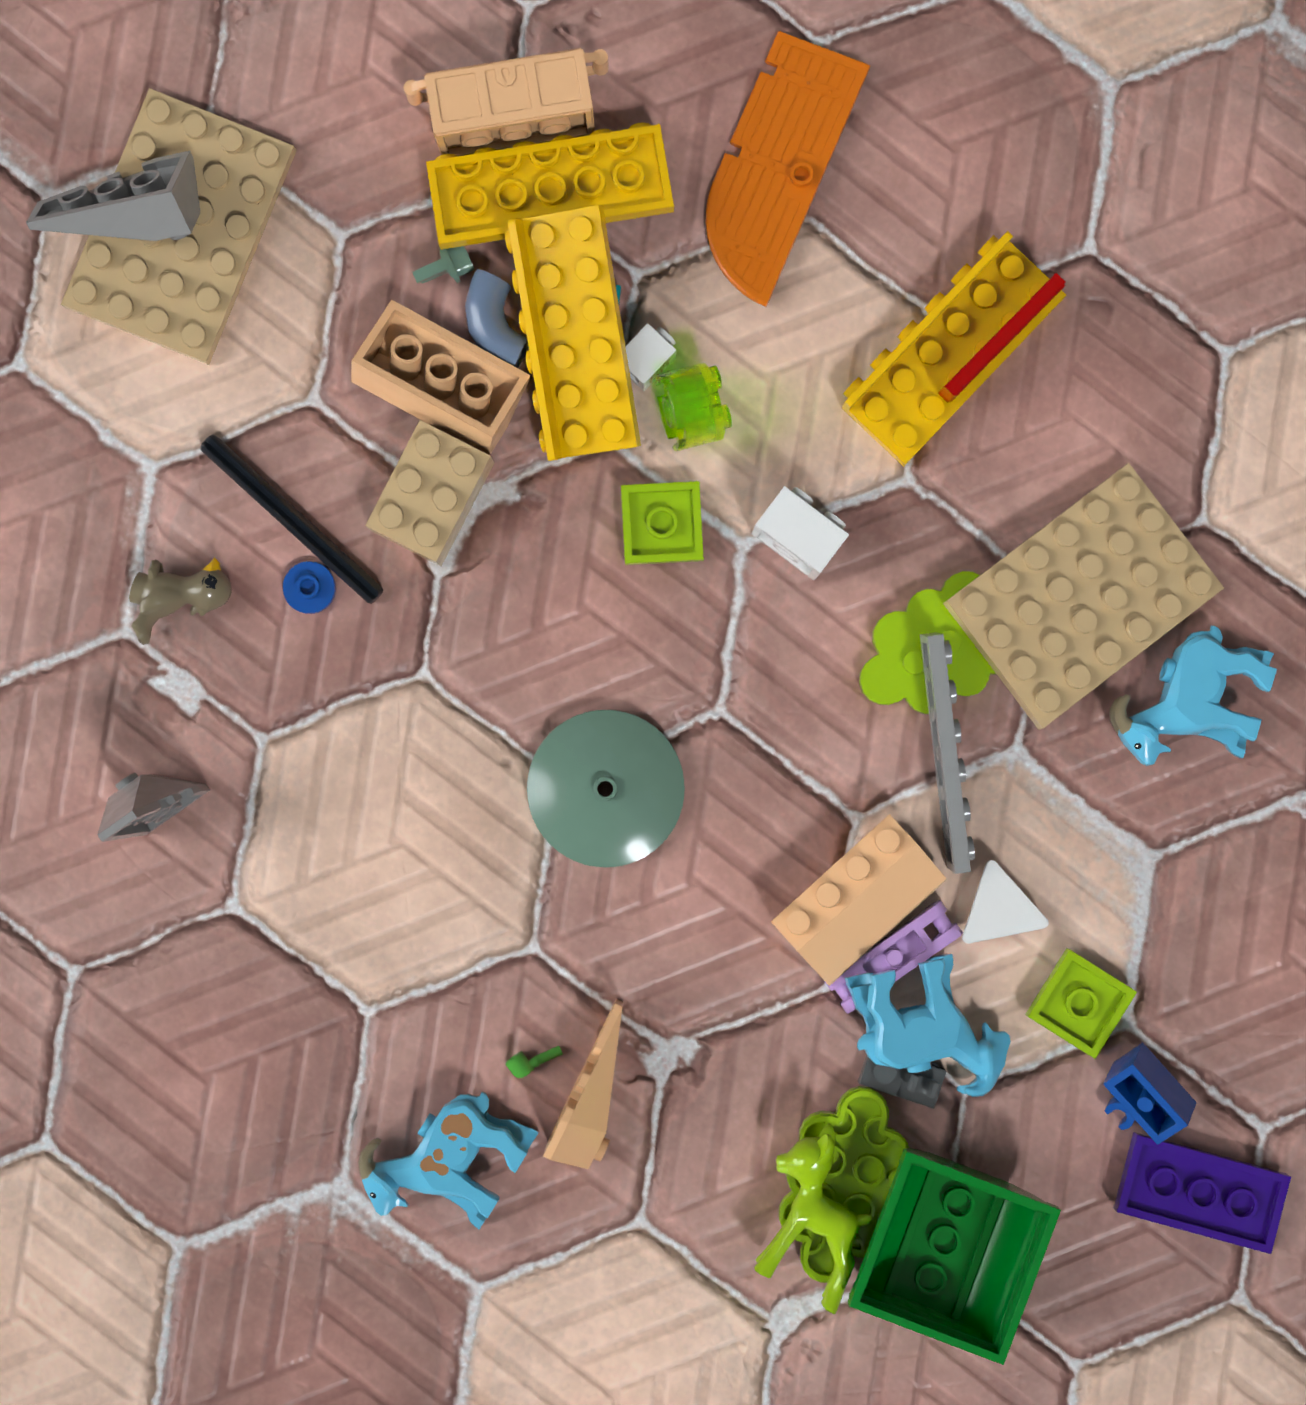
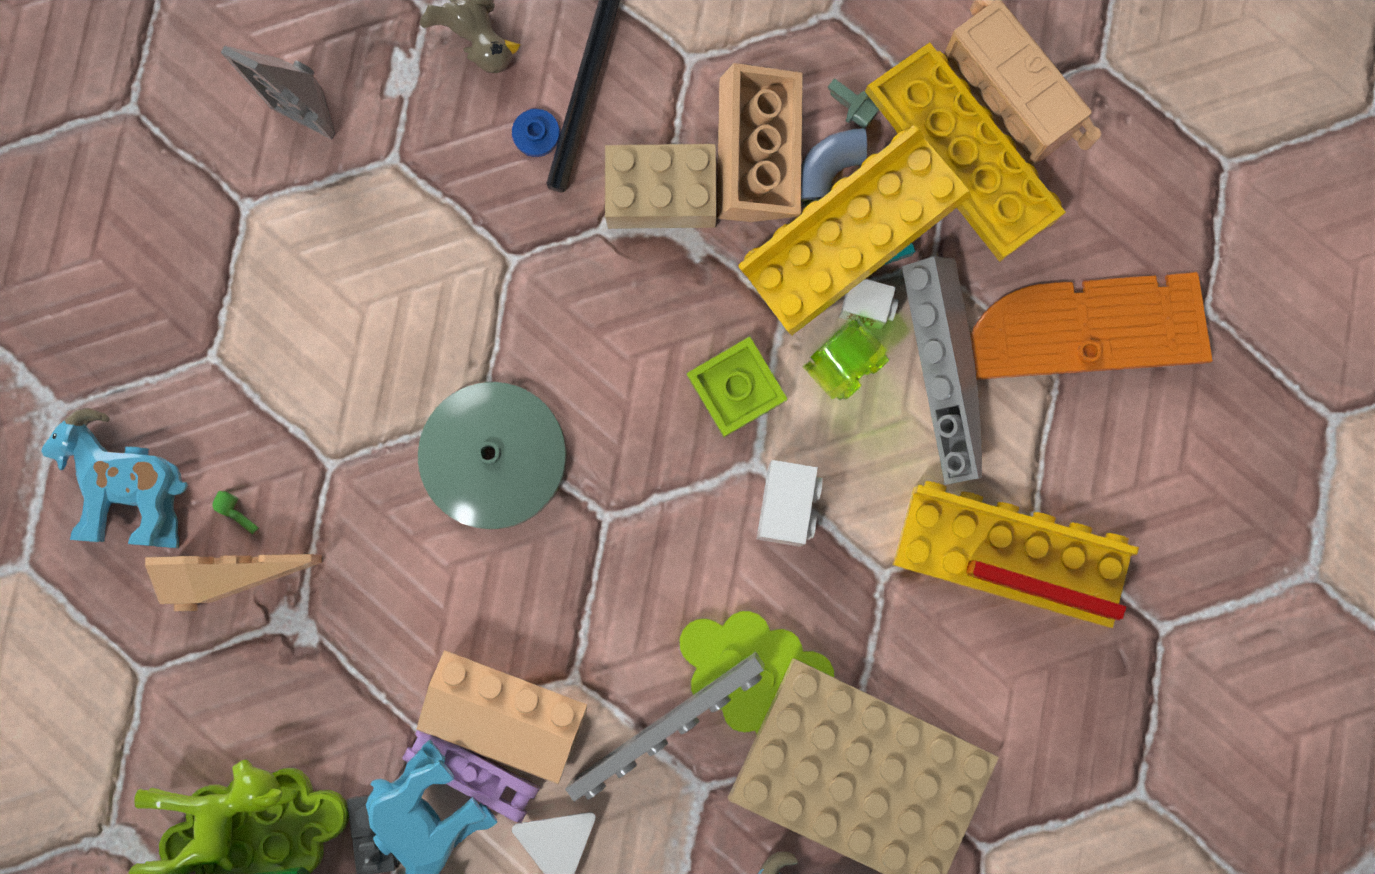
camera: 65 degrees right, 5 degrees down
none -> light grey slope [902,256,982,485]

